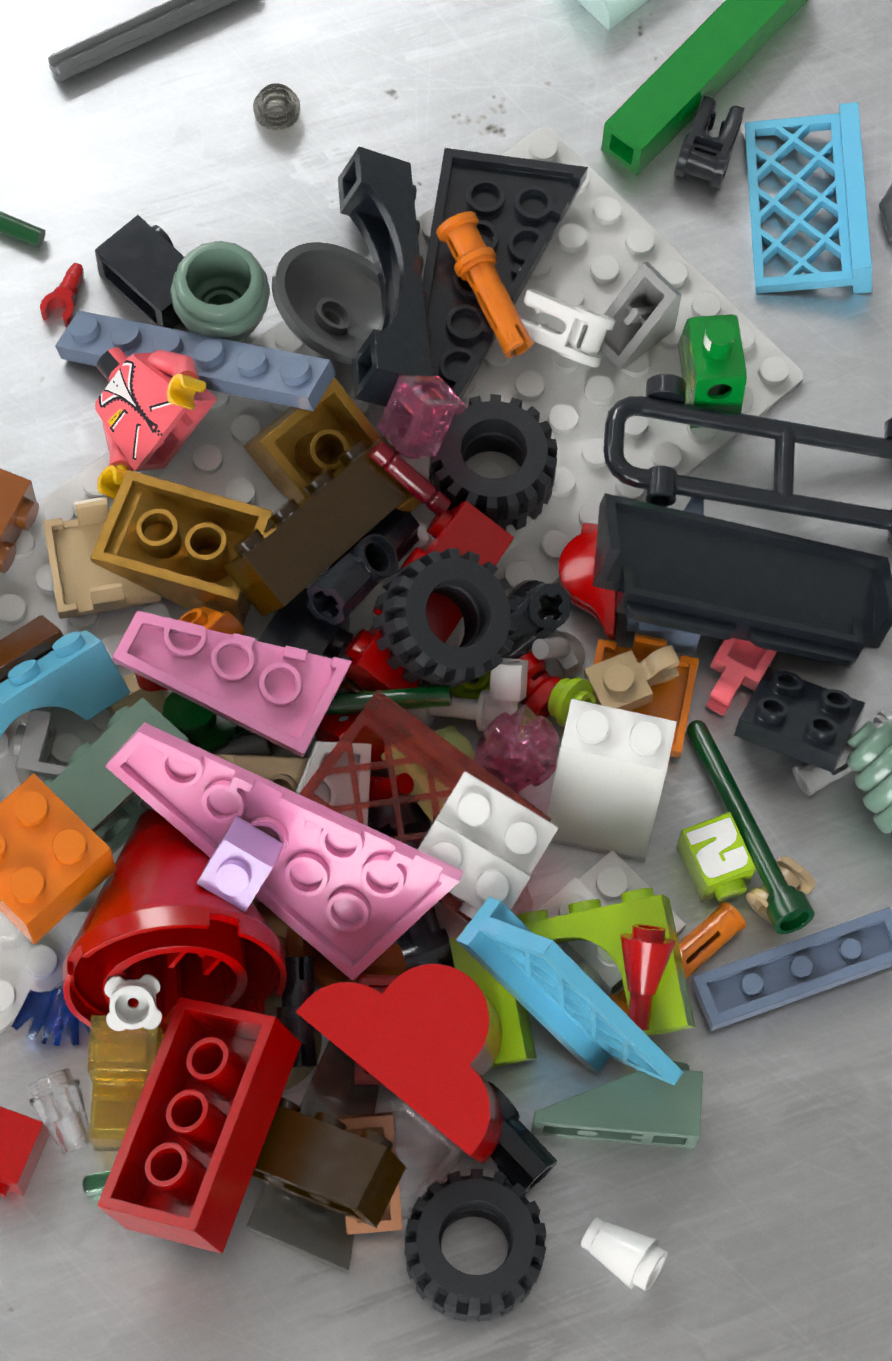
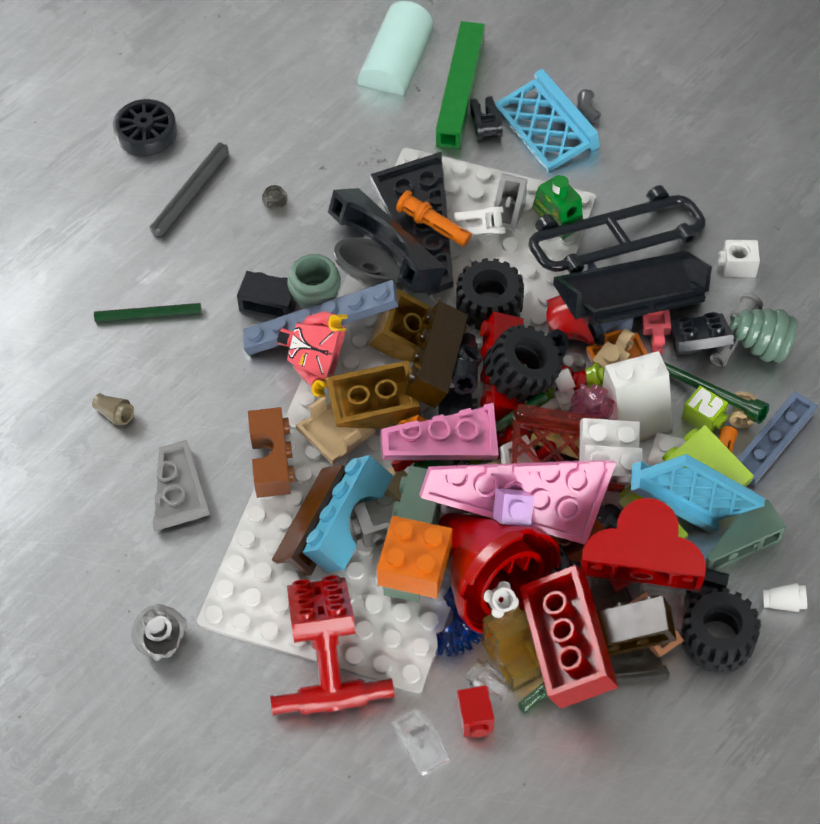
camera: 25 degrees left, 10 degrees down
red piece [40,263,84,328] -> none
dark red wheel [369,441,451,517] -> none
clear pink brick [378,376,467,459] -> none
red cone [620,924,676,1030] -> none

